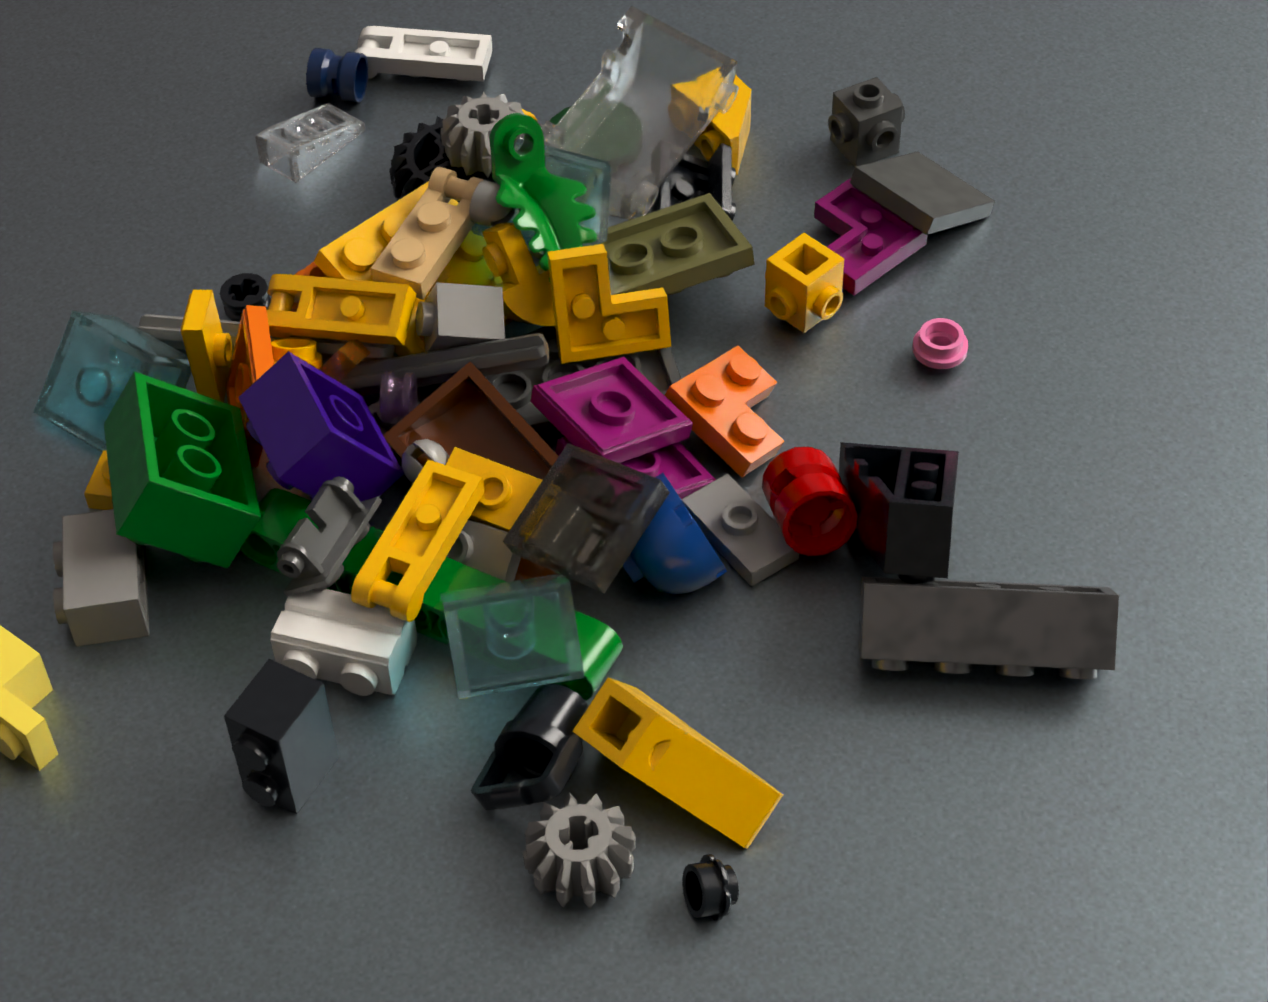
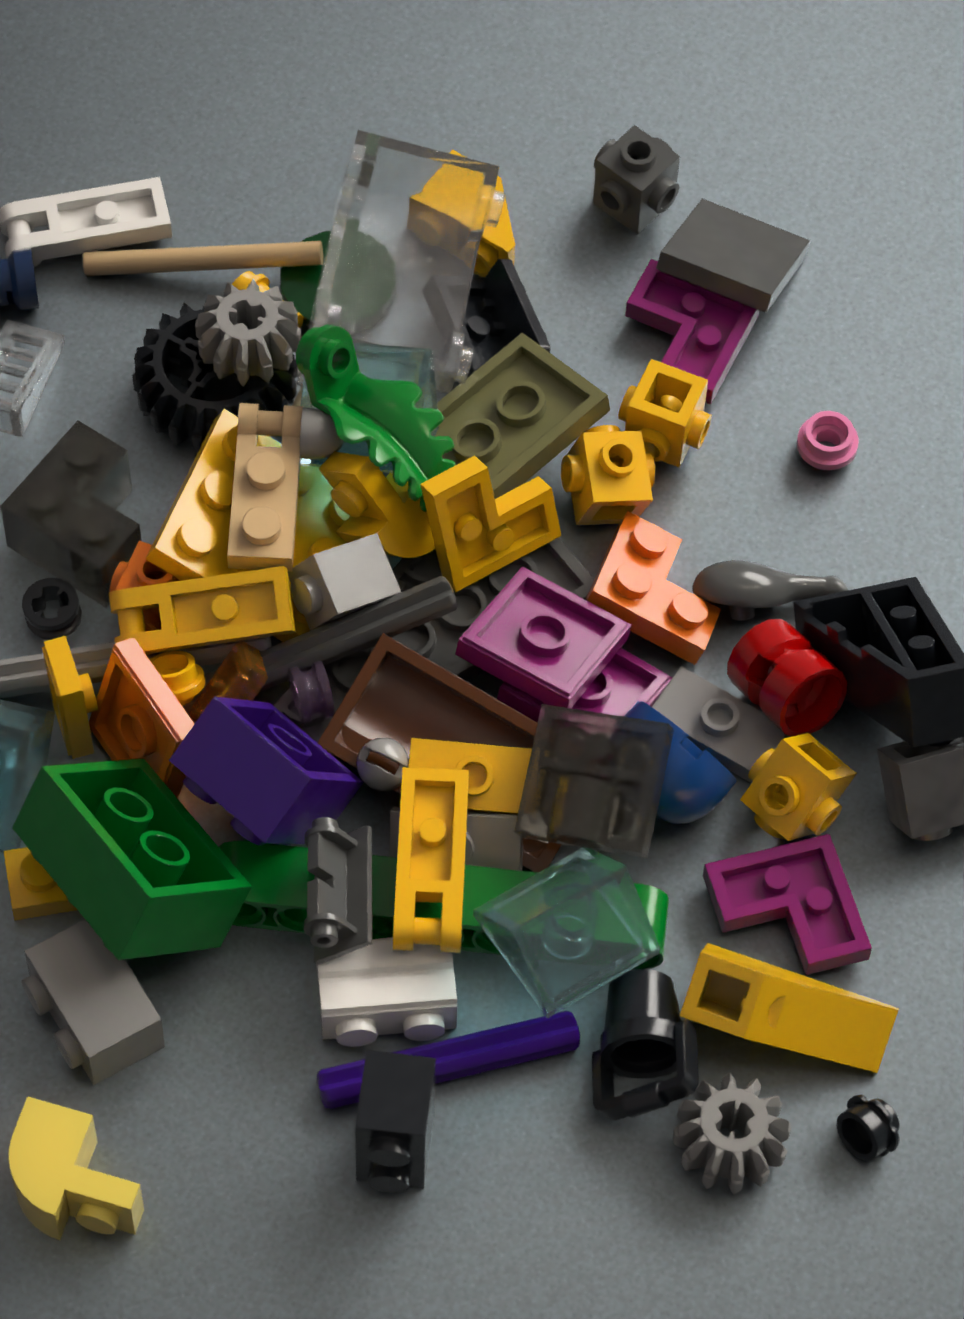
camera: 25 degrees left, 10 degrees up
none -> clear smoke brick [0,420,142,608]
none -> tan bar [83,241,323,276]
none -> dark purple axle [316,1011,580,1109]
none -> yellow brick [561,425,655,525]
none -> dark grey piece [692,560,848,621]
none -> magenta plate [703,833,872,975]
none -> yellow brick [740,733,857,841]

